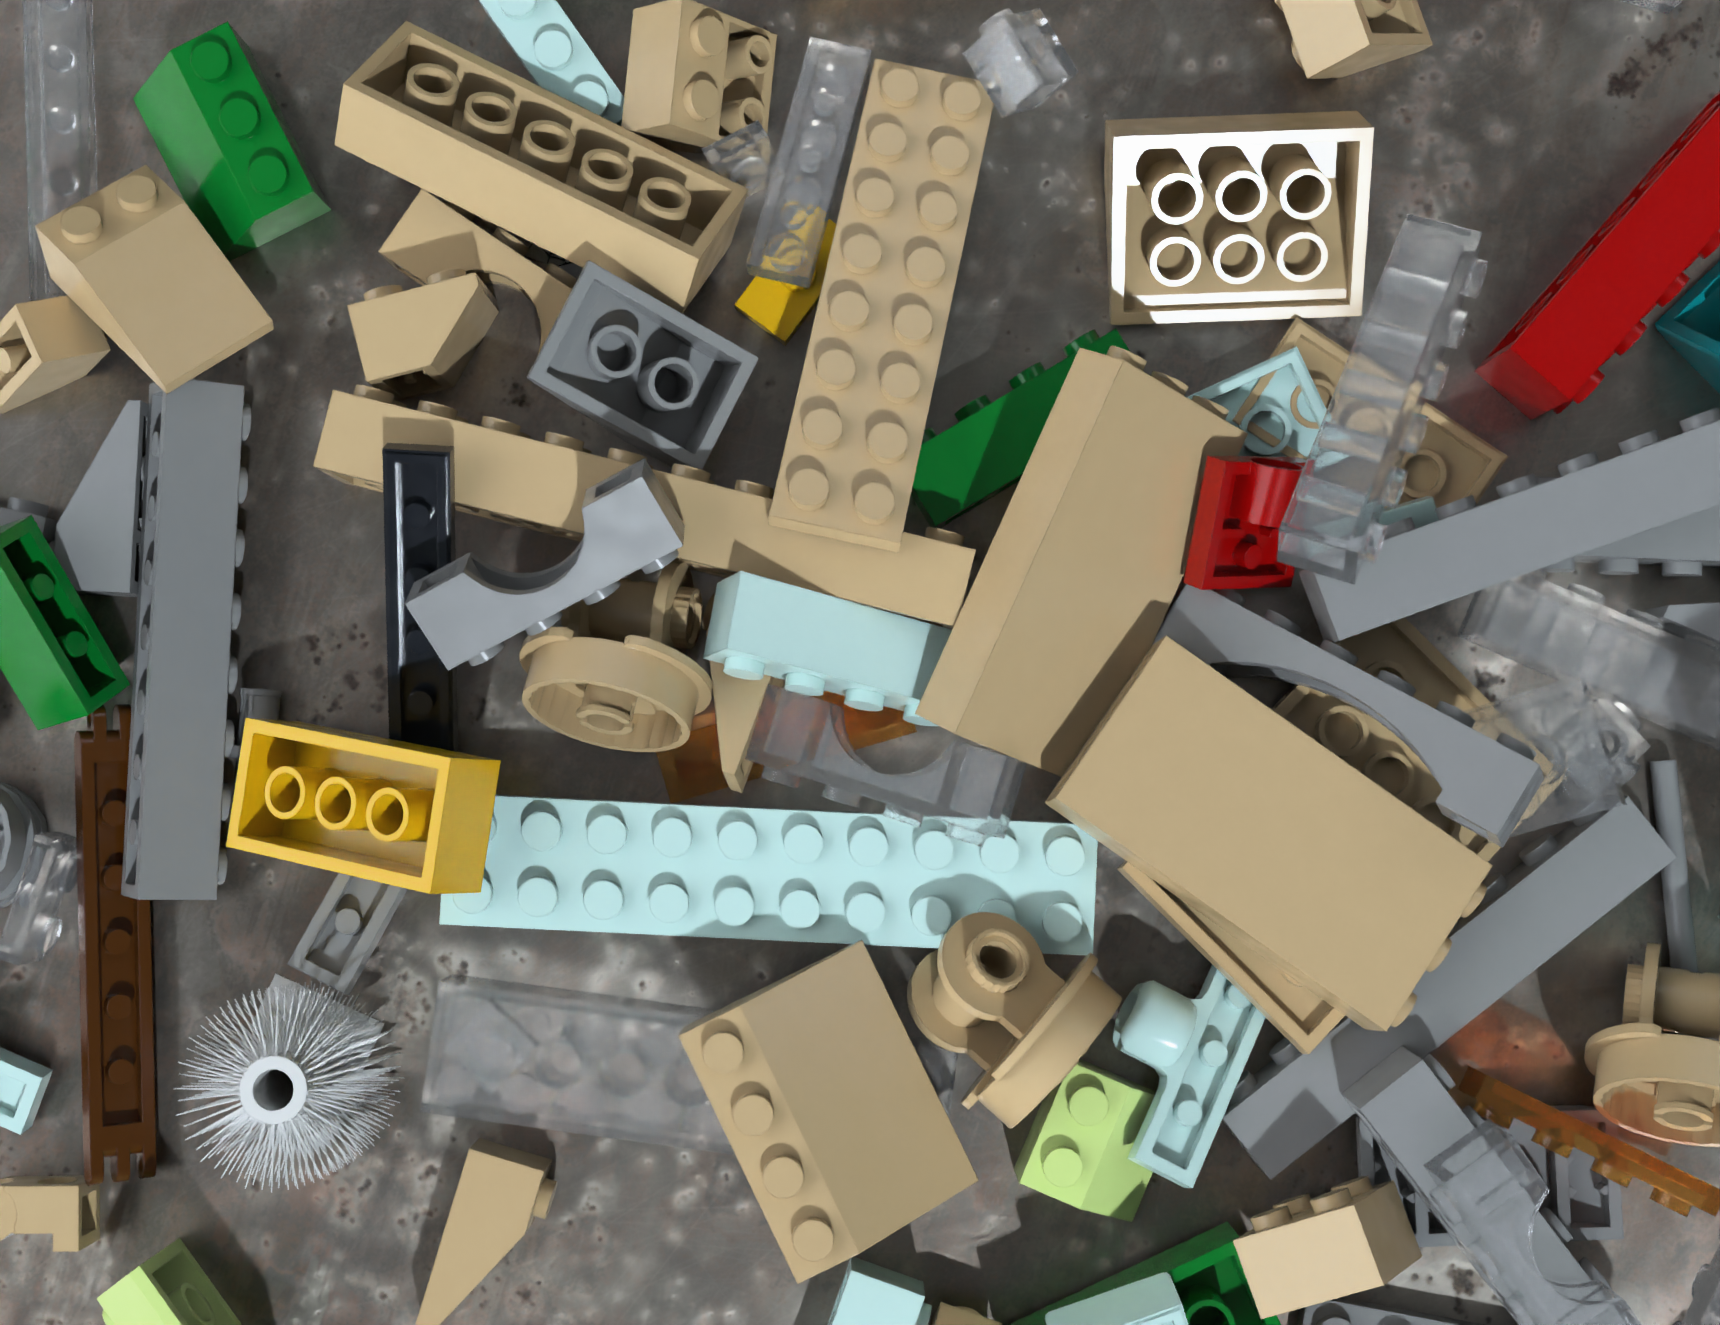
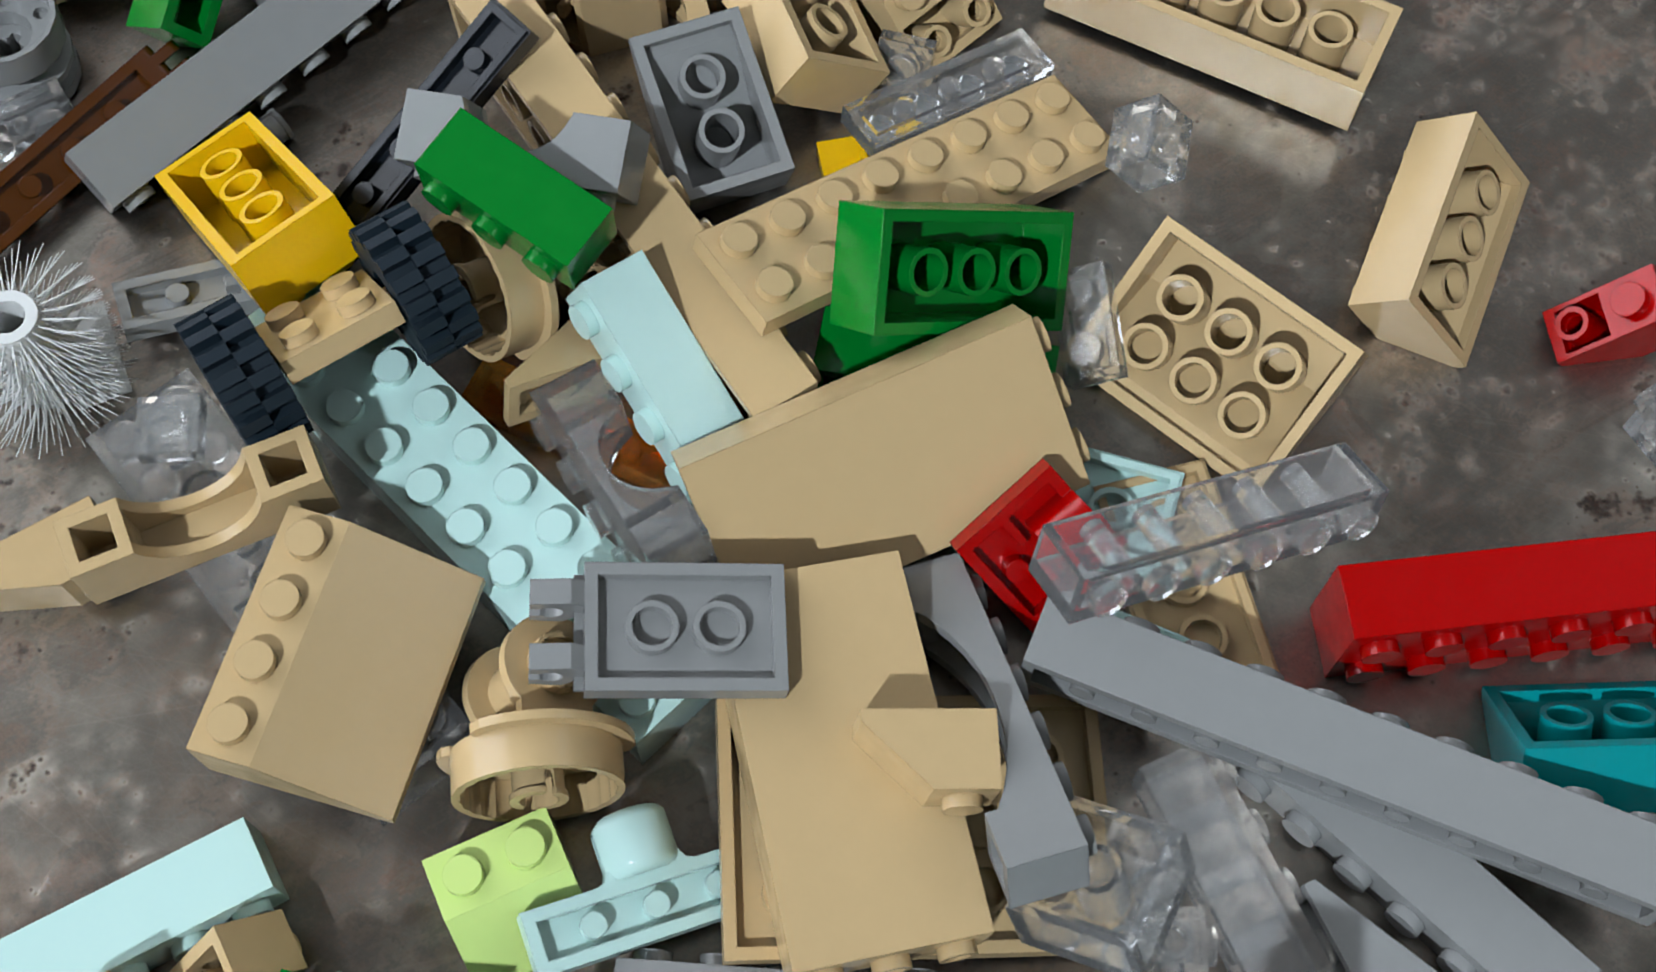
camera: 45 degrees right, 20 degrees down
none -> tan arch [52,424,341,605]
none -> black plate [173,200,483,446]
none -> green brick [414,107,617,289]
none -> light grey tile [528,562,789,699]
none -> green brick [829,200,1074,336]
none -> tan slope [852,708,1003,816]
none -> clear plate [1057,260,1128,390]

